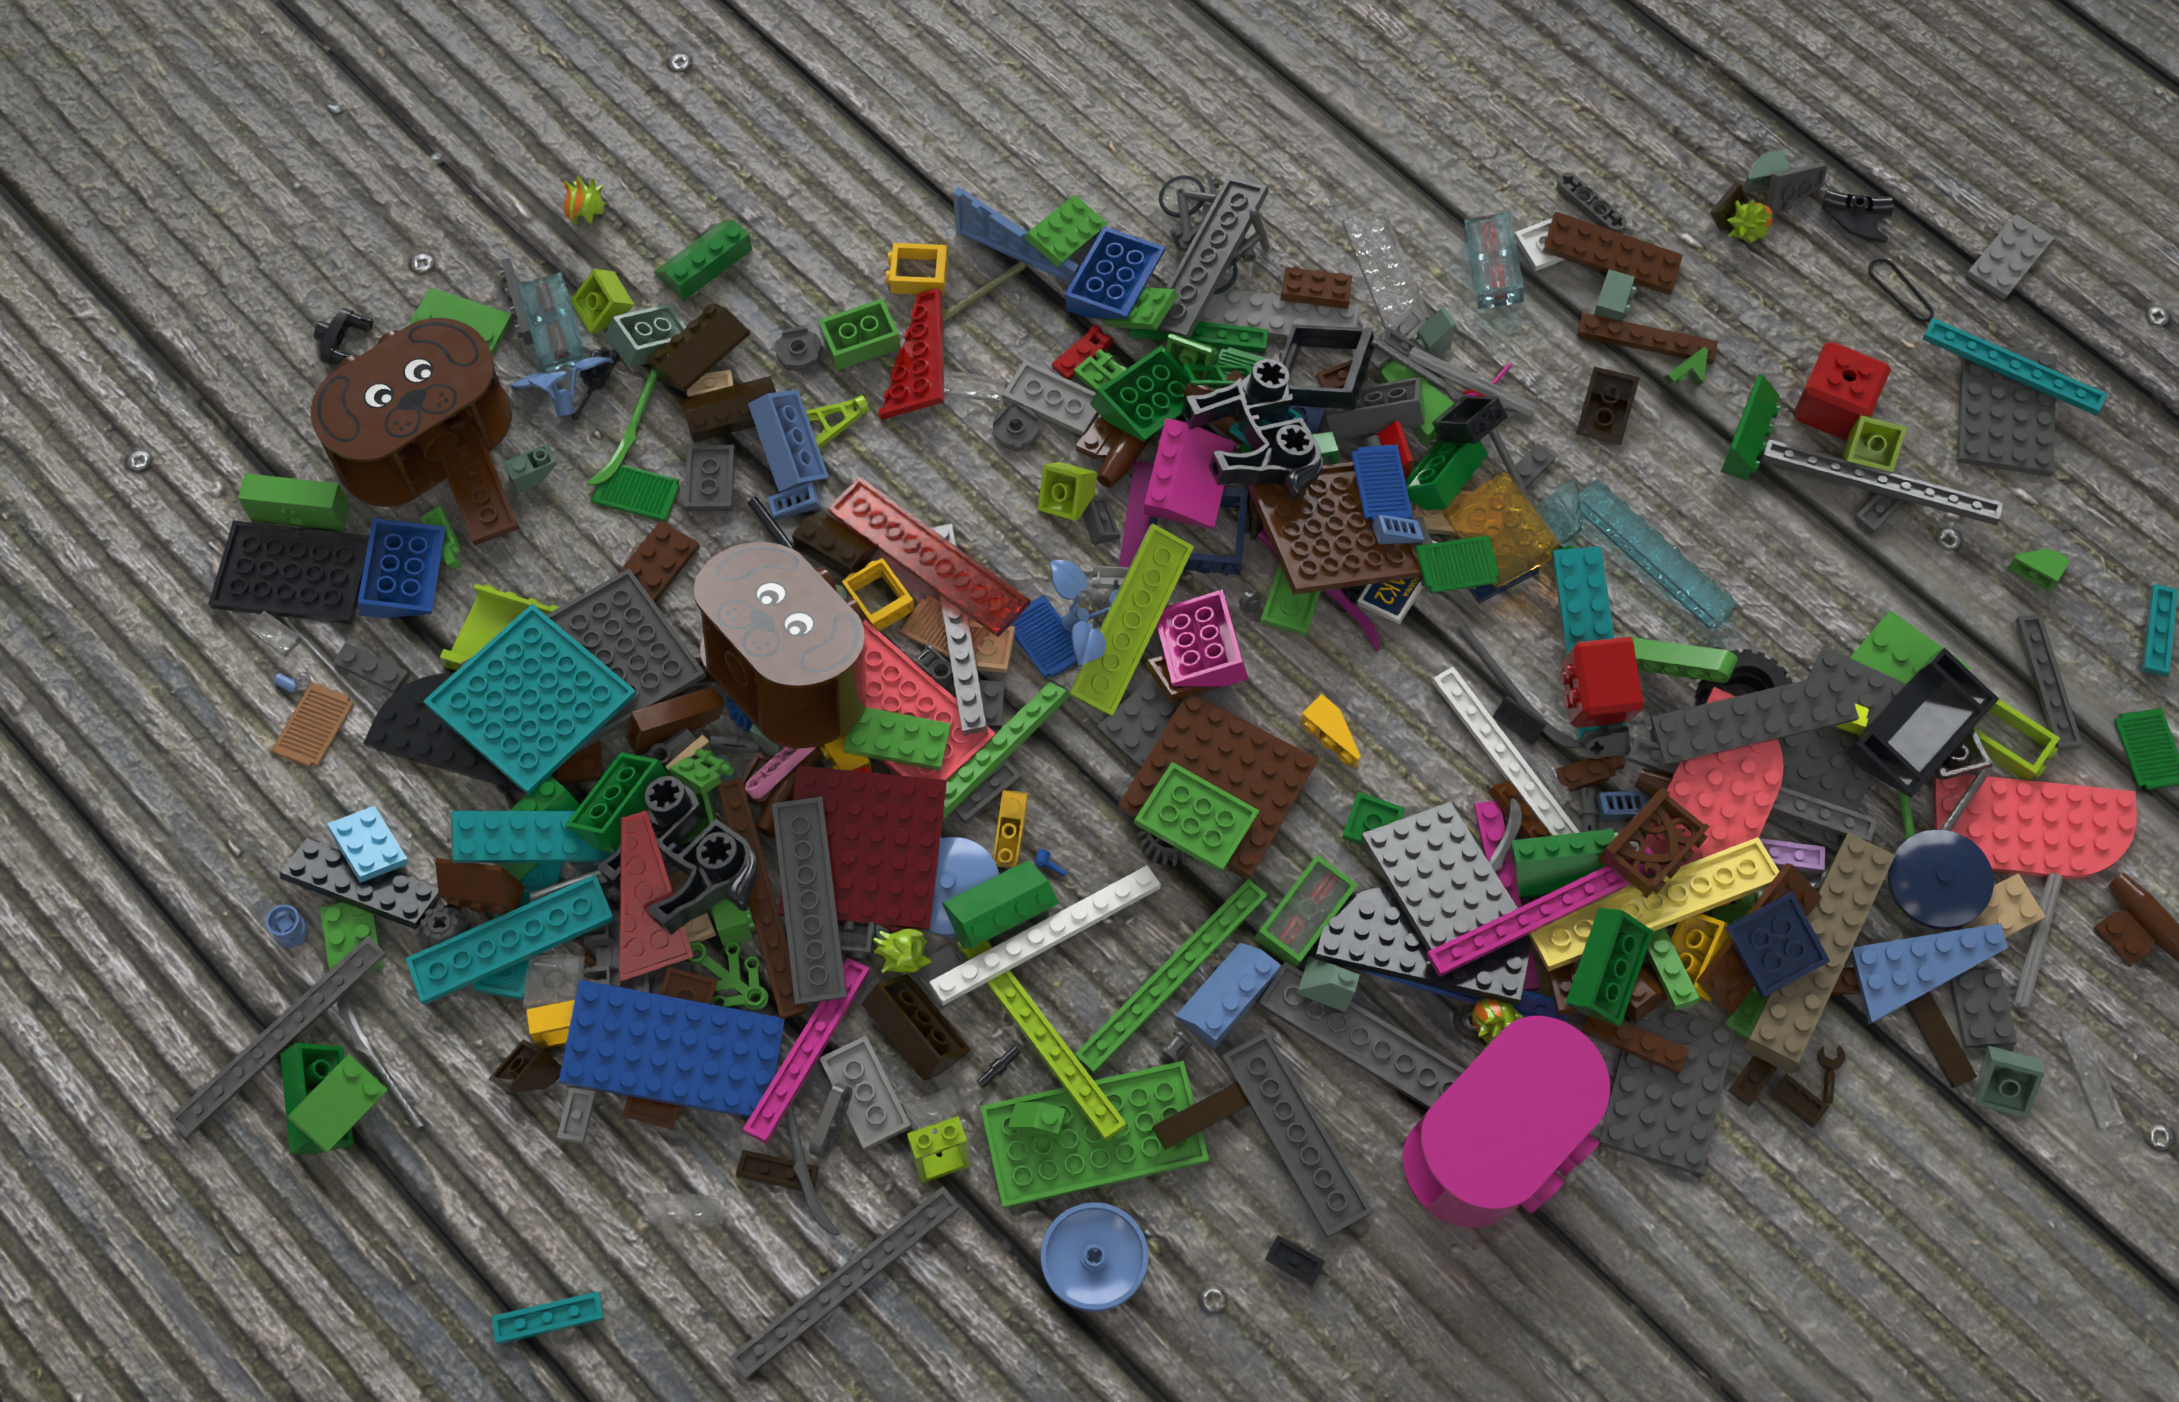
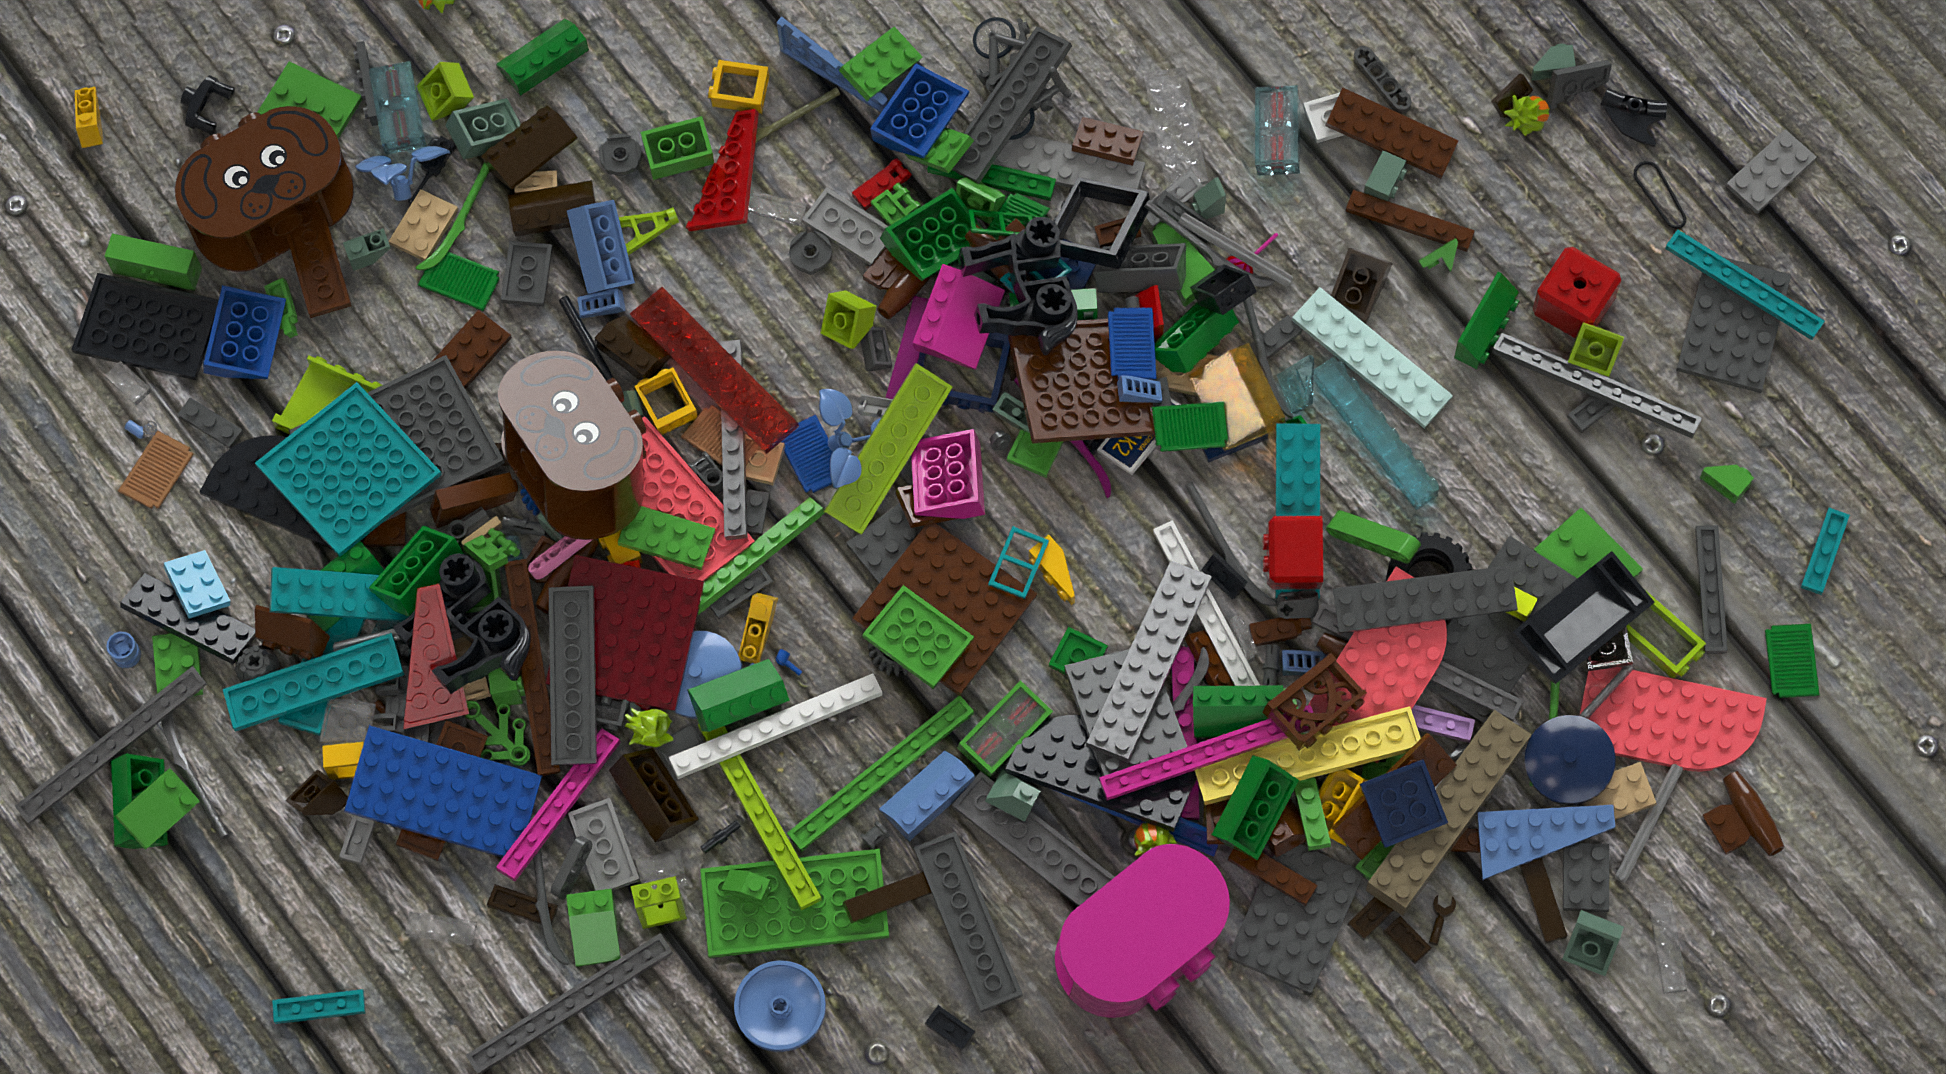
camera: 10 degrees right, 5 degrees up
none -> yellow slope [75,87,103,148]
none -> tan plate [389,189,458,261]
none -> bright green slope [566,889,621,967]
none -> teal window [988,526,1049,599]
none -> sand green slope [993,391,1029,433]
none -> plate [1086,561,1212,763]
none -> light aqua plate [1291,287,1453,429]

